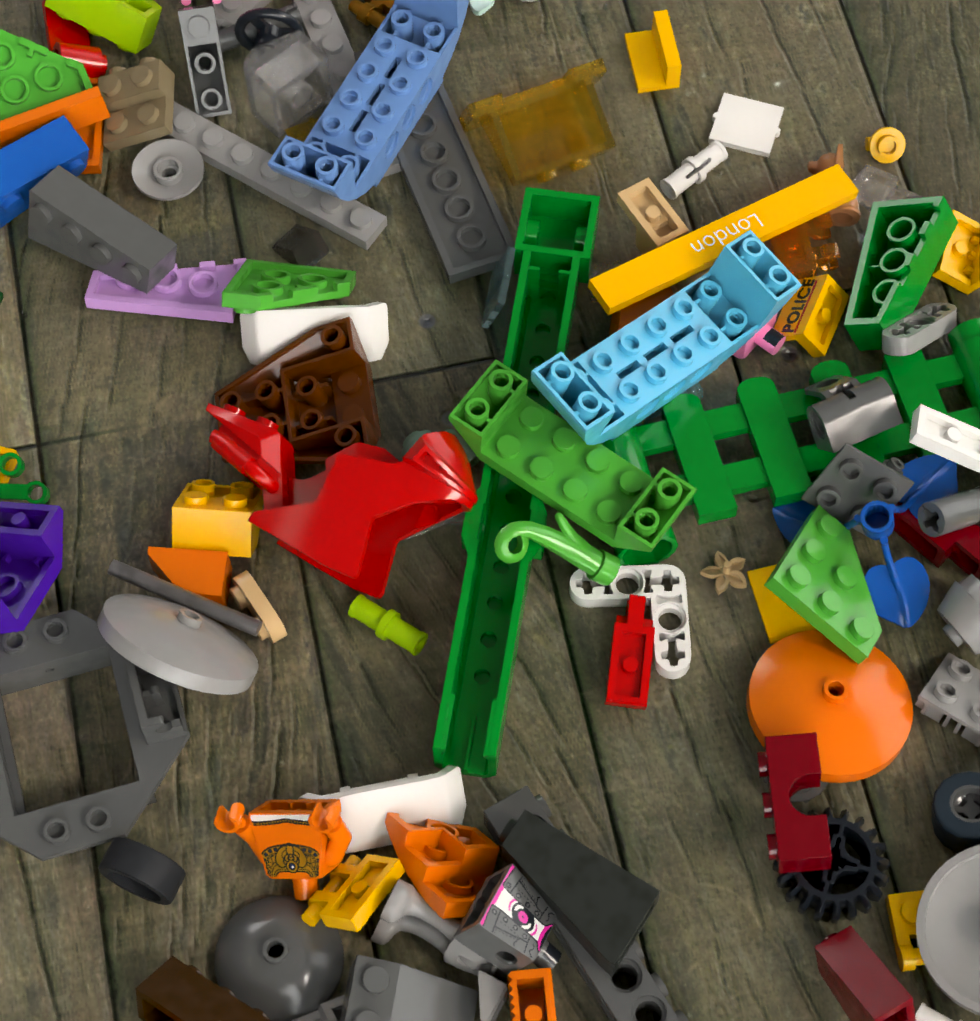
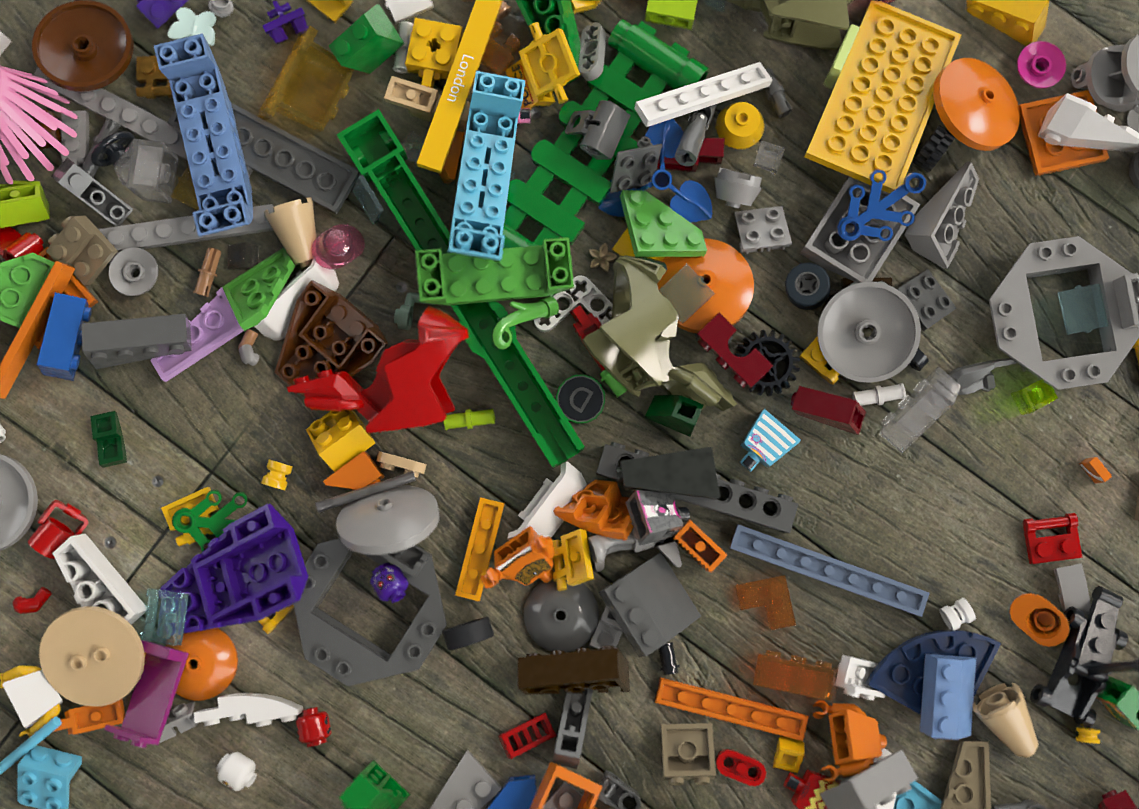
camera: 40 degrees left, 20 degrees up
none -> medium nougat axle [193,248,221,297]
none -> light grey arm [238,329,259,366]
none -> yellow wheel [261,460,293,490]
none -> dark purple hips [262,0,308,44]
none -> tan cone [264,197,318,268]
none -> clear pink piece [312,224,365,269]
none -> green slope [329,4,405,74]
none -> dark purple head [370,563,409,603]
none -> yellow hinge [405,18,464,88]
none -> light orange plate [455,497,505,602]
none -> yellow plate [518,22,580,104]
none -> black tile [556,375,605,424]
none -> olive piece [582,256,737,411]
none -> bright green pin [599,369,627,398]
none -> dark green slope [645,395,704,437]
none -> clear light blue piece [659,264,715,323]
none -> medium azure torso [740,409,801,472]

